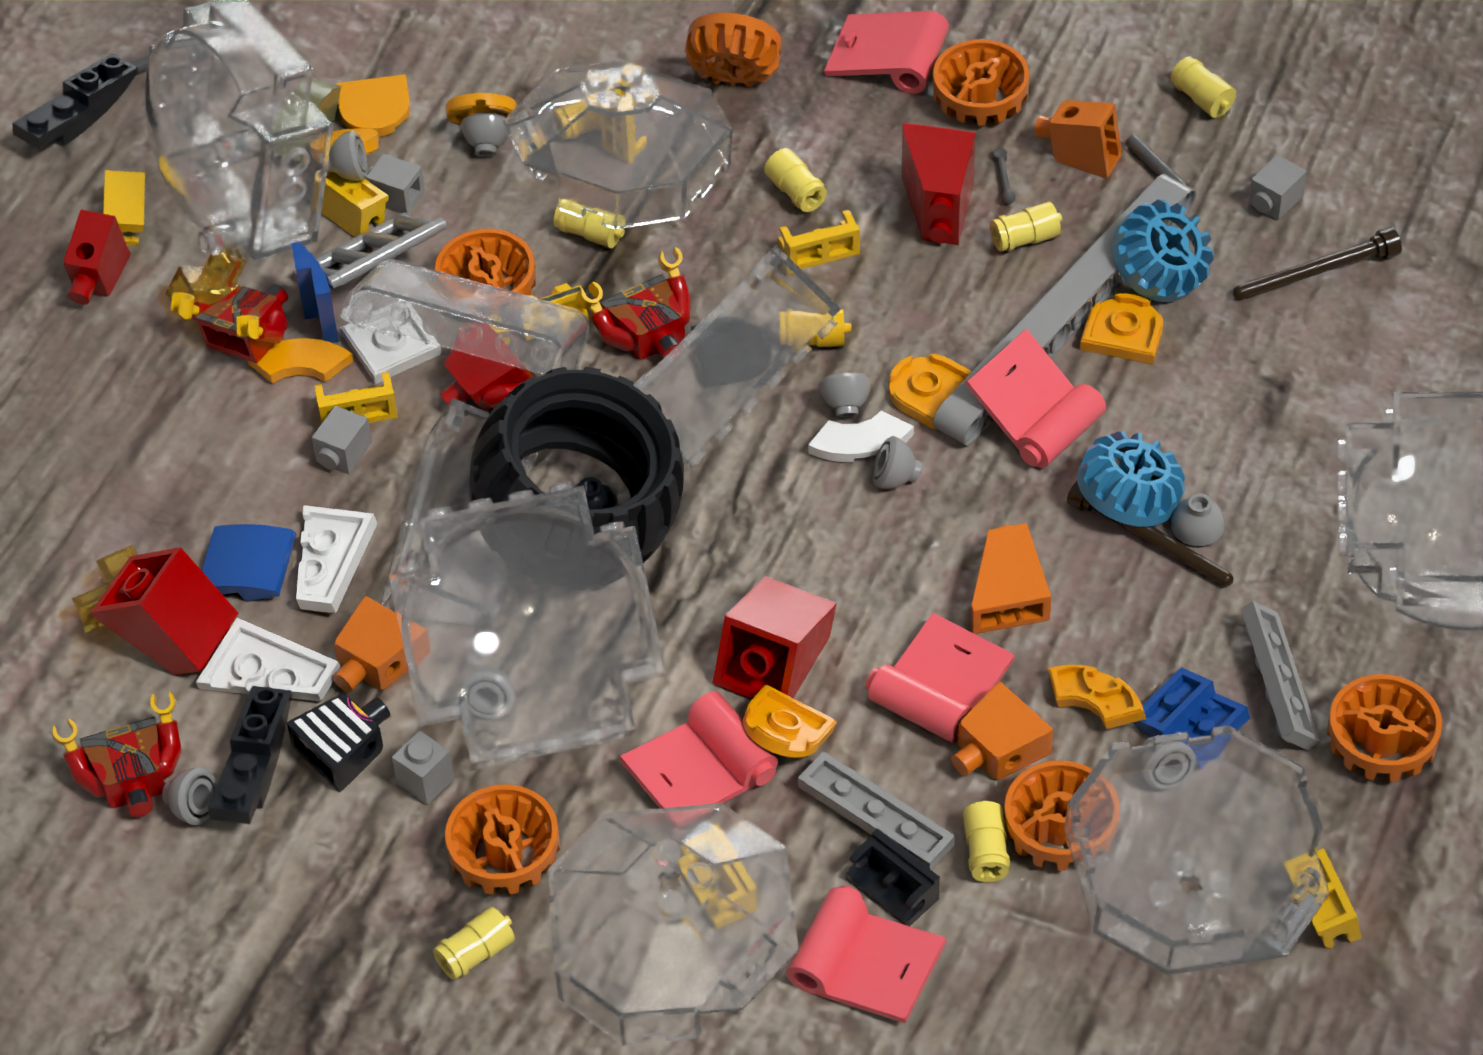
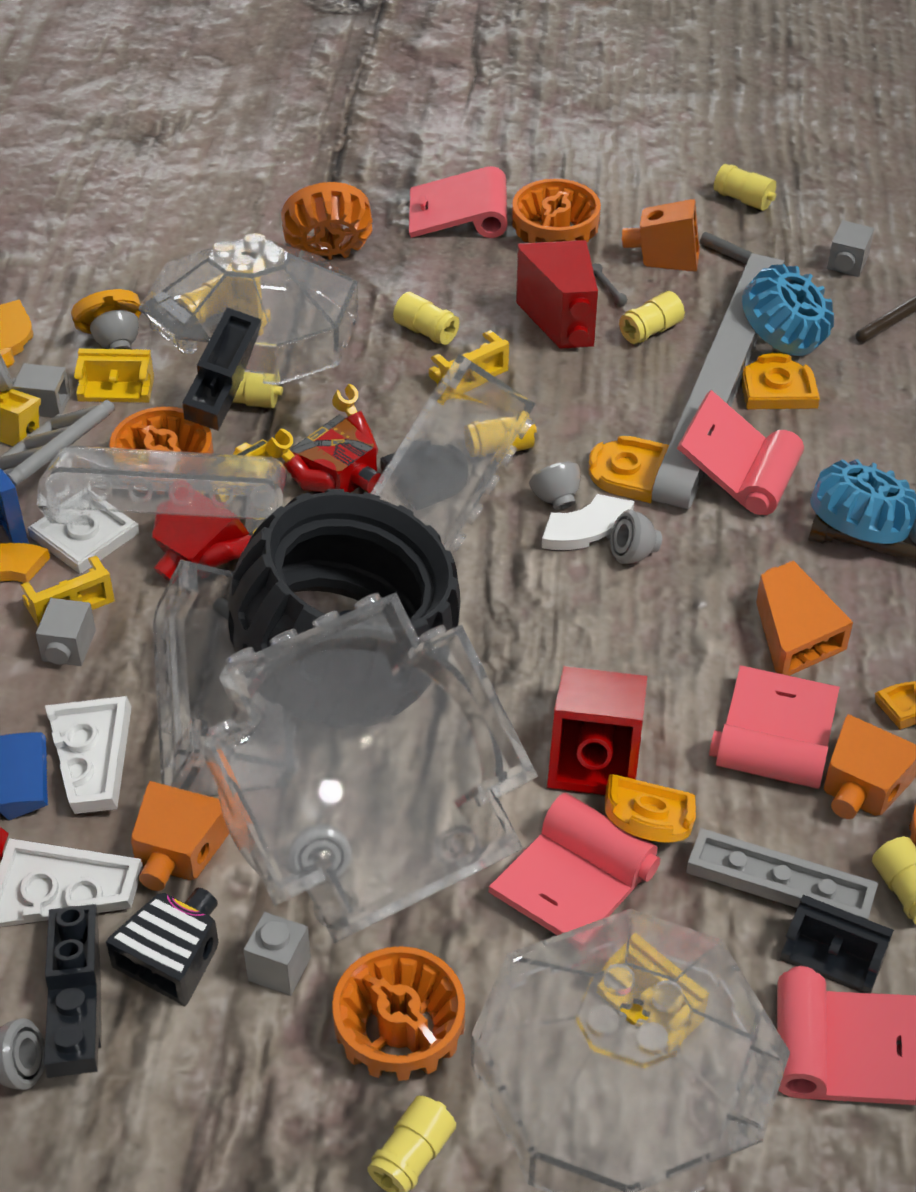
camera: 20 degrees left, 5 degrees down
none -> yellow hinge [74,348,154,403]
none -> black slope [182,307,262,431]

